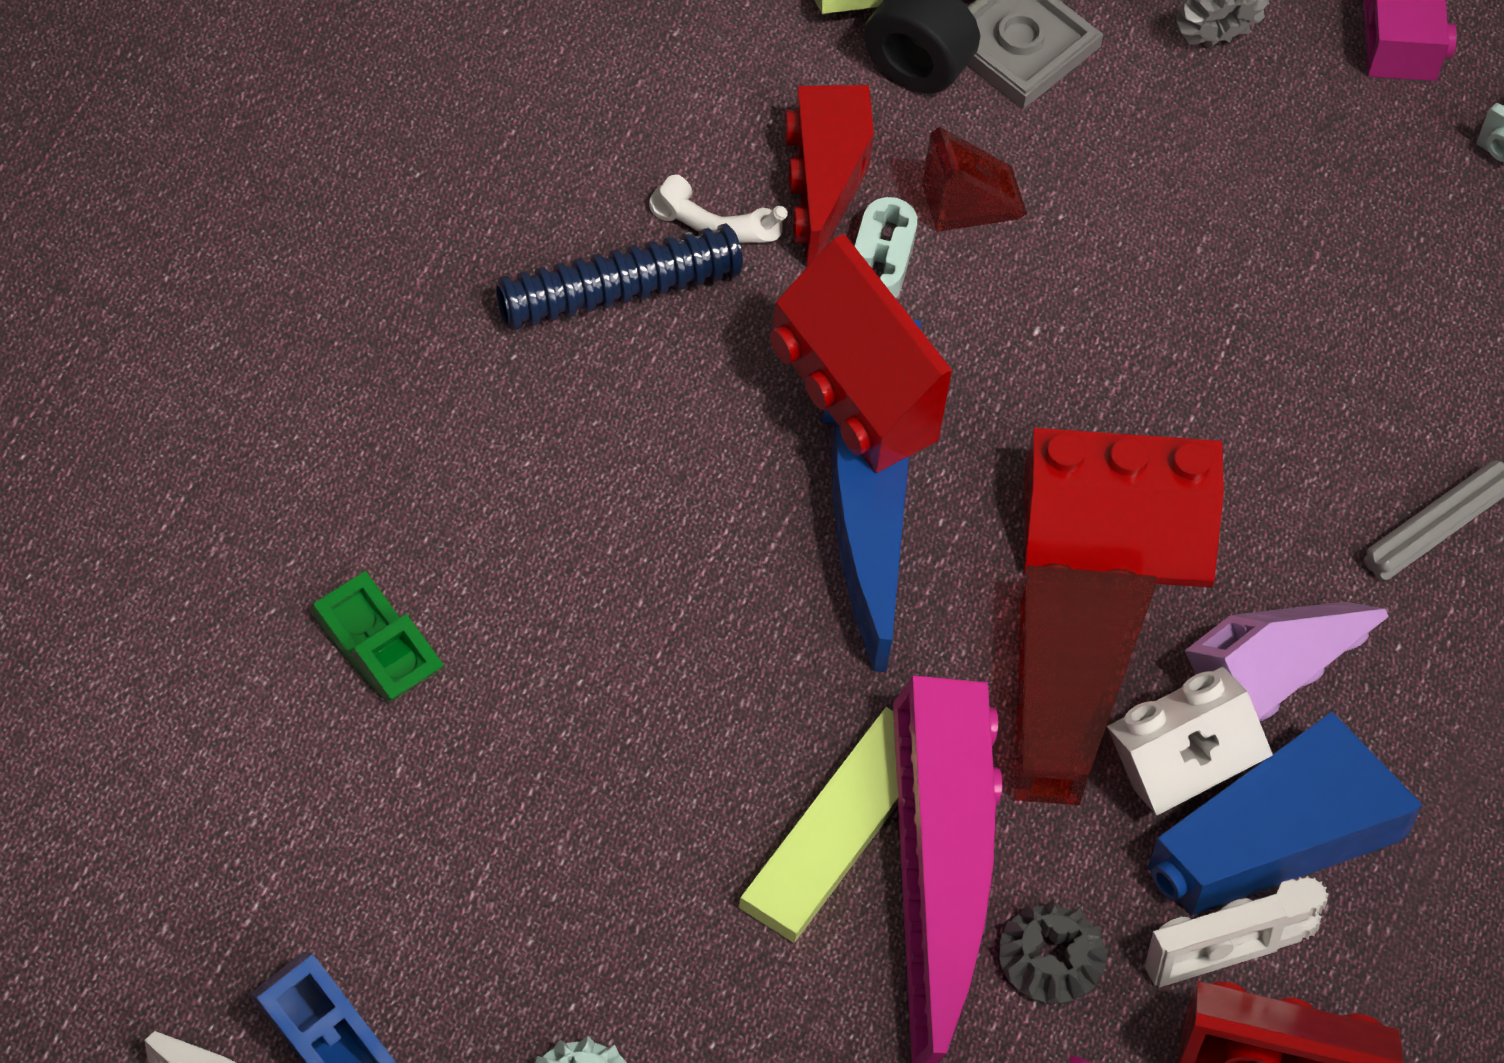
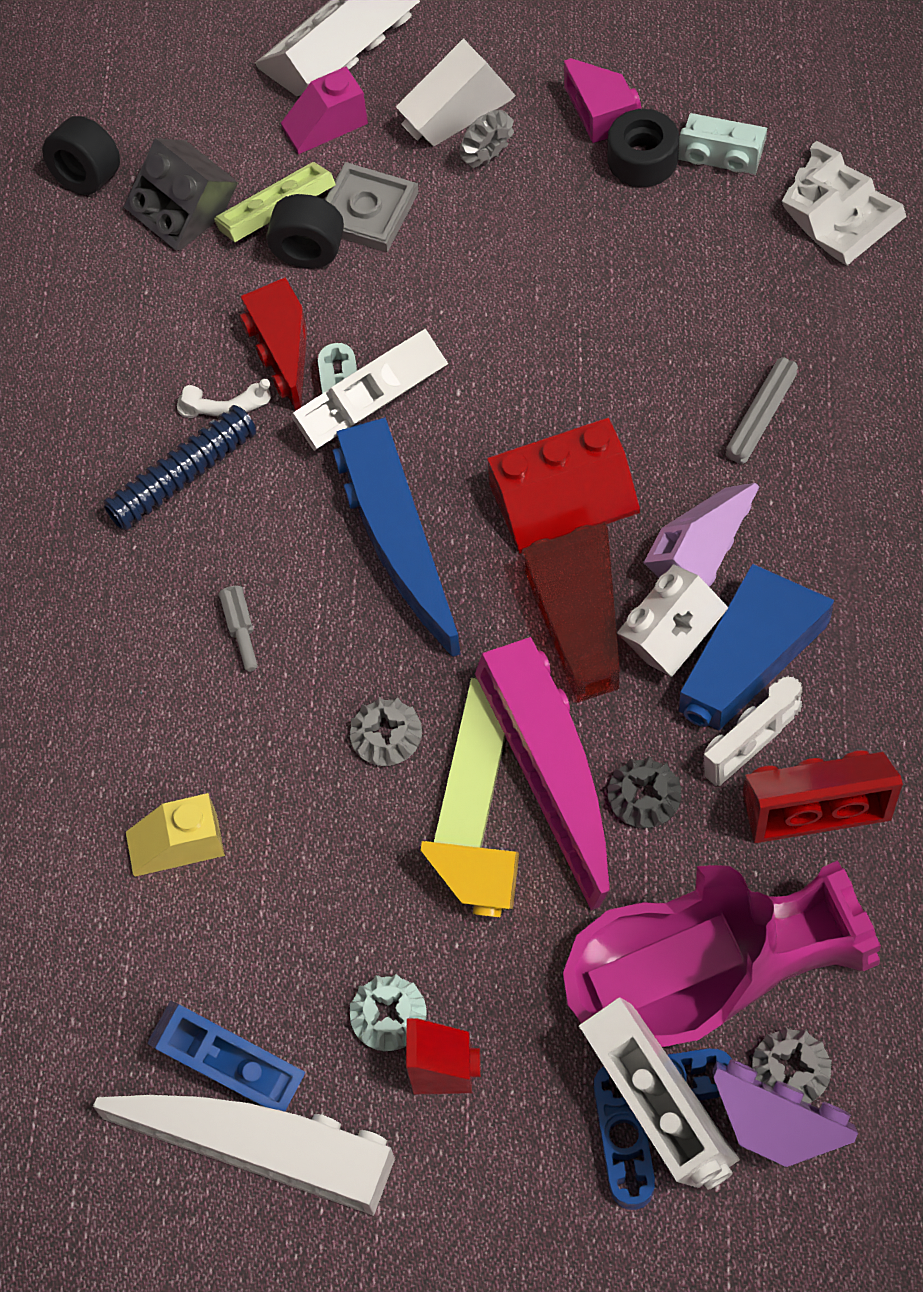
camera: 10 degrees left, 5 degrees up
green slope [310,571,444,703] -> none
red slope [770,233,952,473] -> none
clear red slope [922,127,1027,232] -> none
none -> light yellow slope [126,793,225,877]
none -> light grey axle [218,586,258,672]
none -> white slope [291,329,448,451]
none -> light grey gear [349,697,422,766]
none -> yellow slope [421,841,519,917]
none -> black tyre [607,109,679,187]

